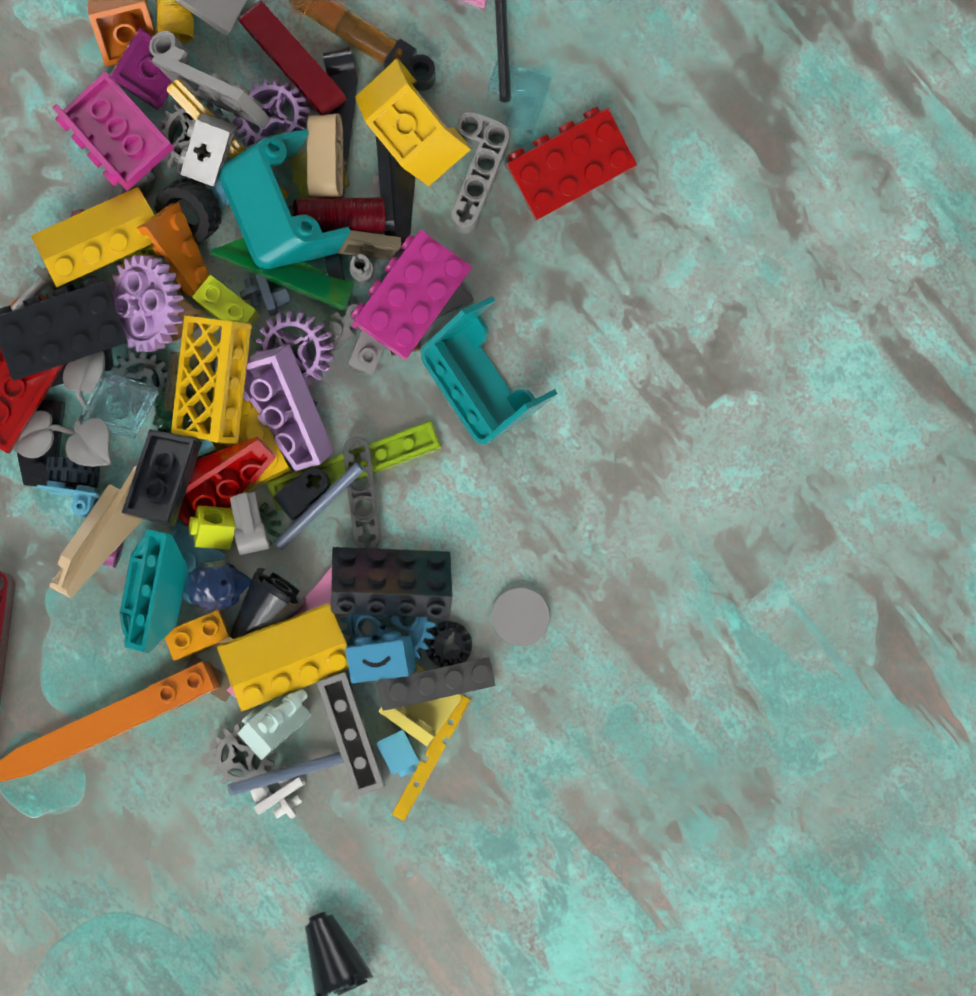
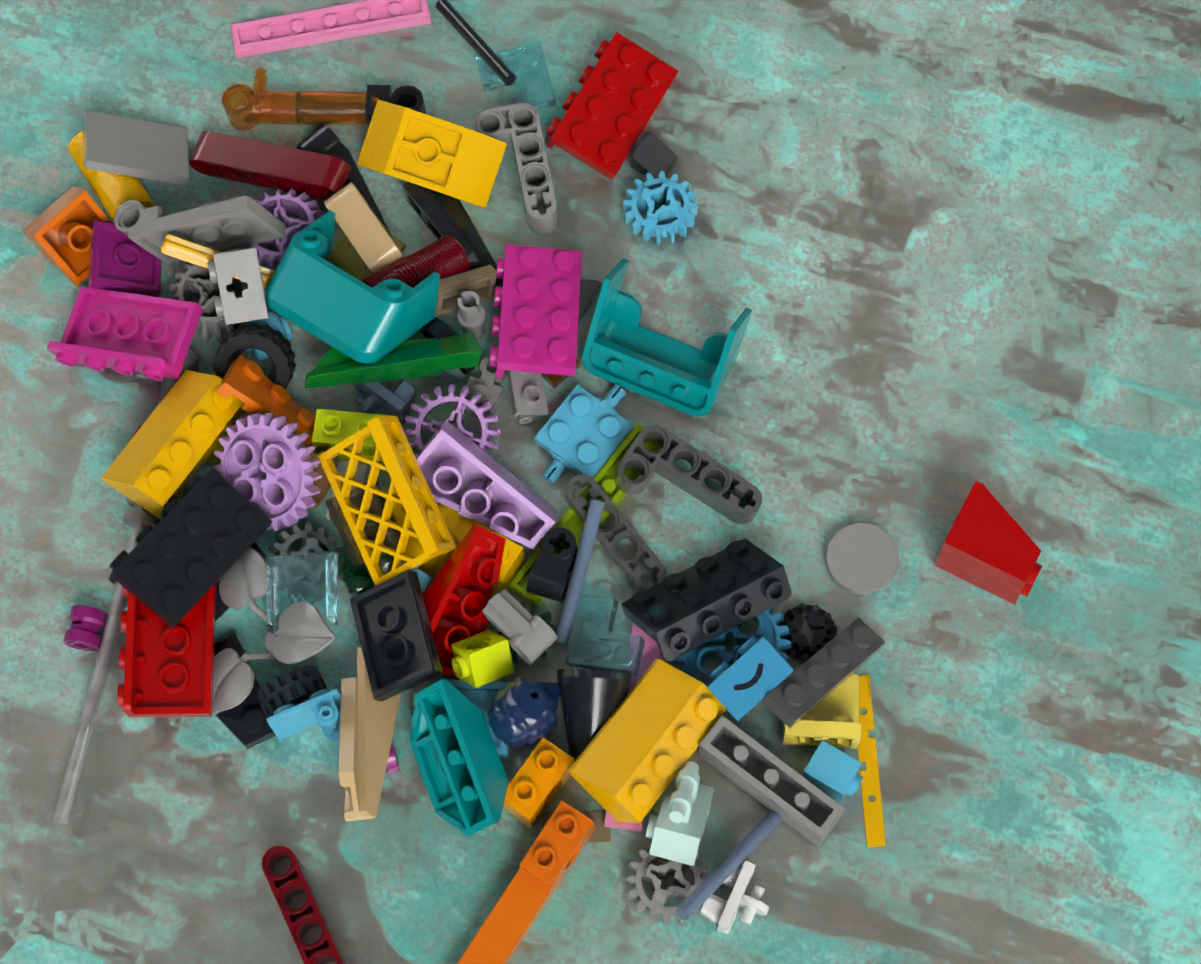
camera: 30 degrees left, 15 degrees down
none -> medium azure plate [534,385,634,485]
none -> clear light blue plate [564,593,645,675]
none -> dark grey beam [616,425,762,524]
none -> medium azure gear [623,171,698,245]
none -> black slope [630,131,677,179]
none -> red slope [935,481,1042,605]

